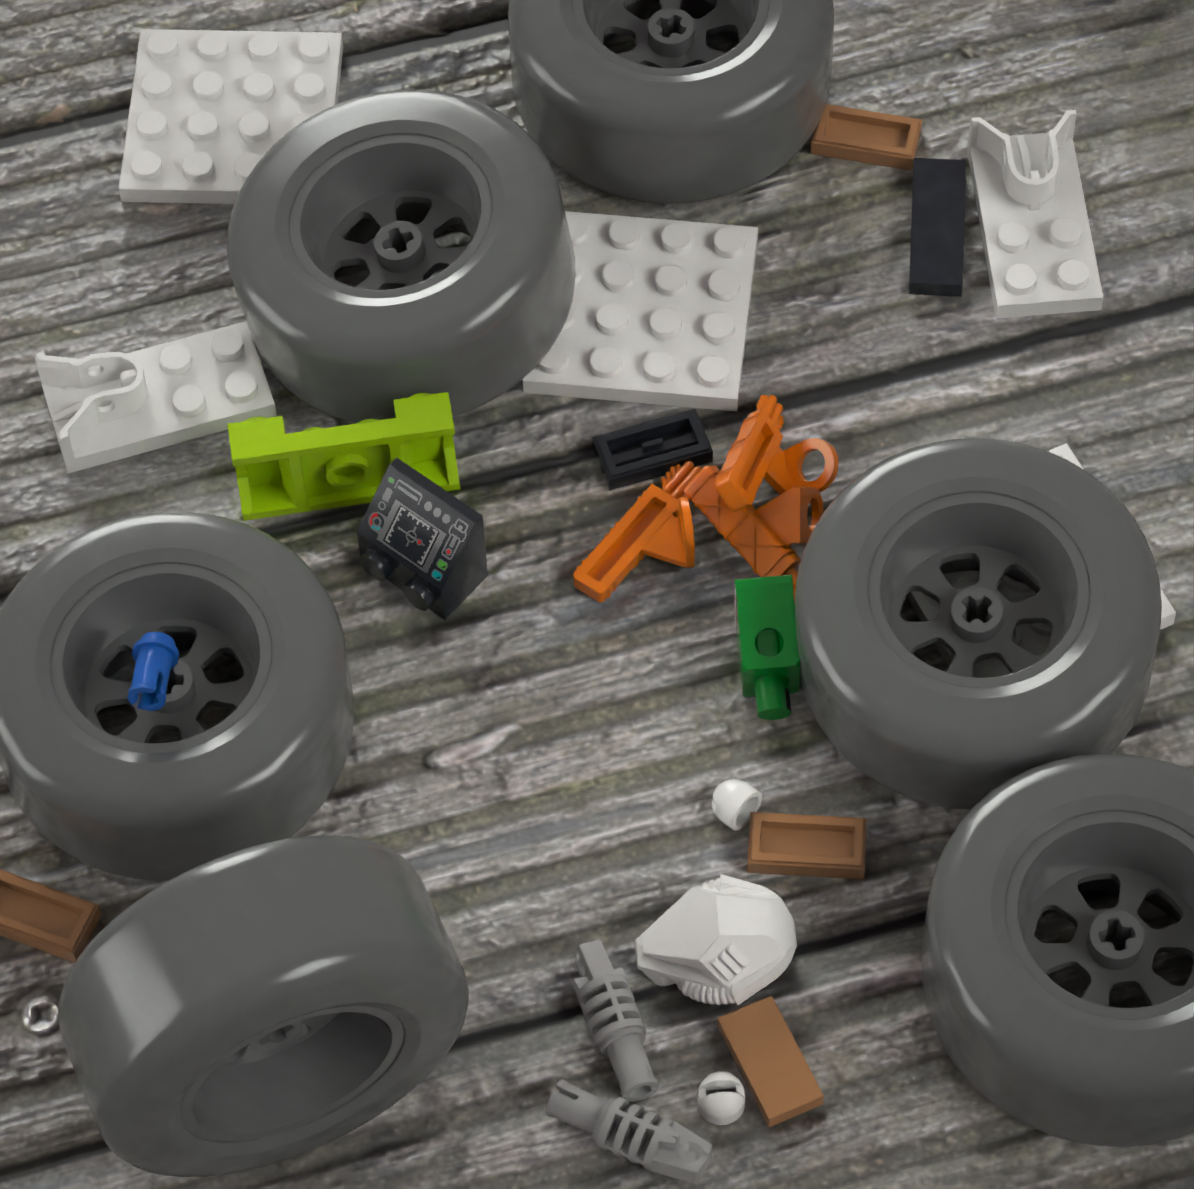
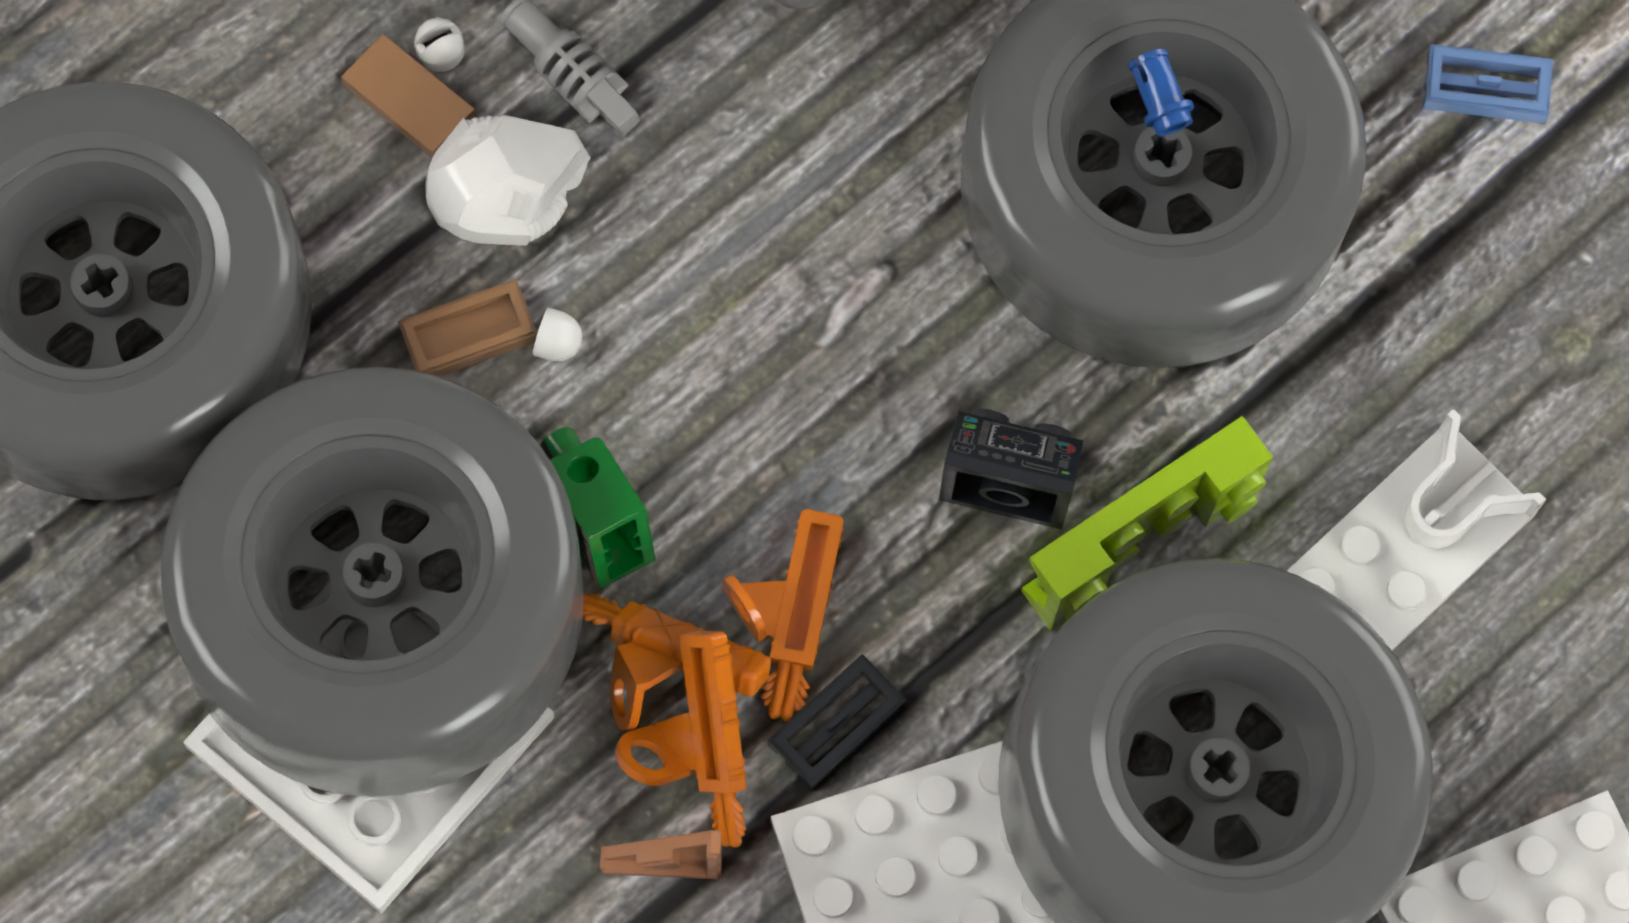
camera: 150 degrees right, 15 degrees up
none -> nougat tile [600,830,722,879]

